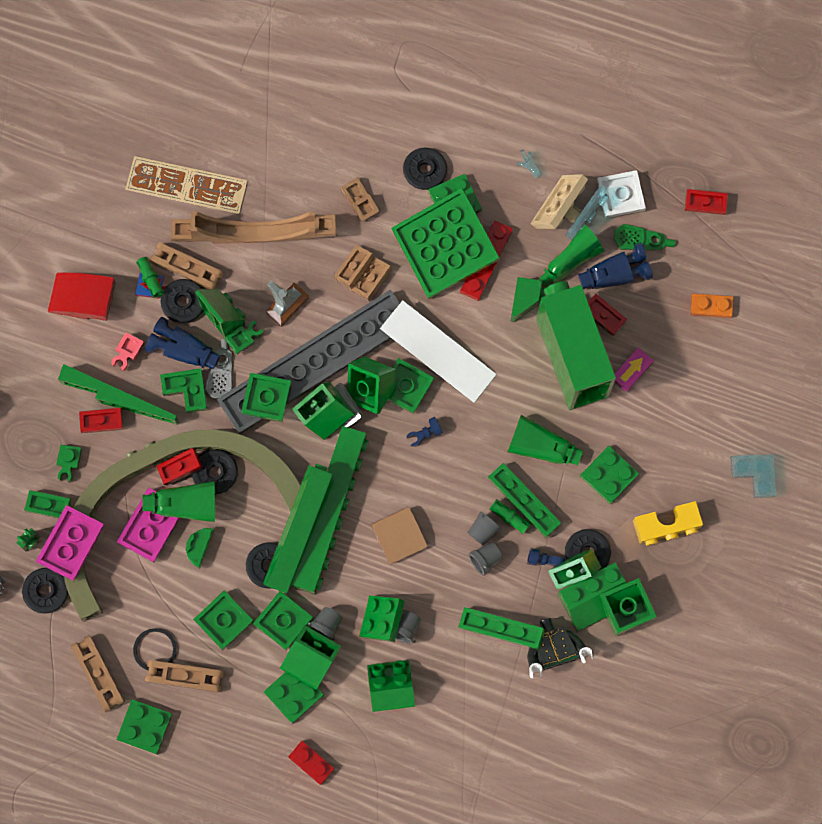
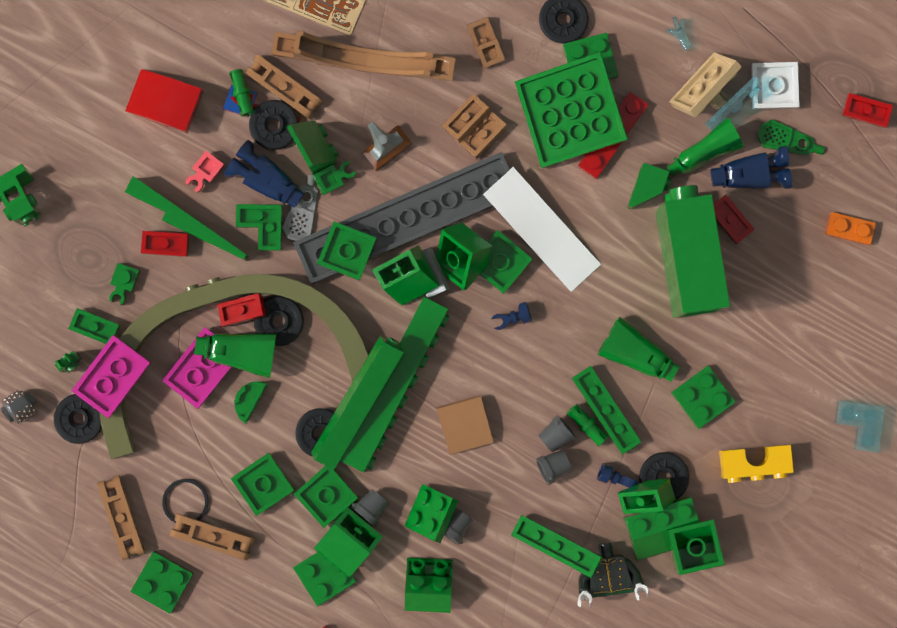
camera: 15 degrees right, 10 degrees up
dark pink tile [615,347,654,392] -> none

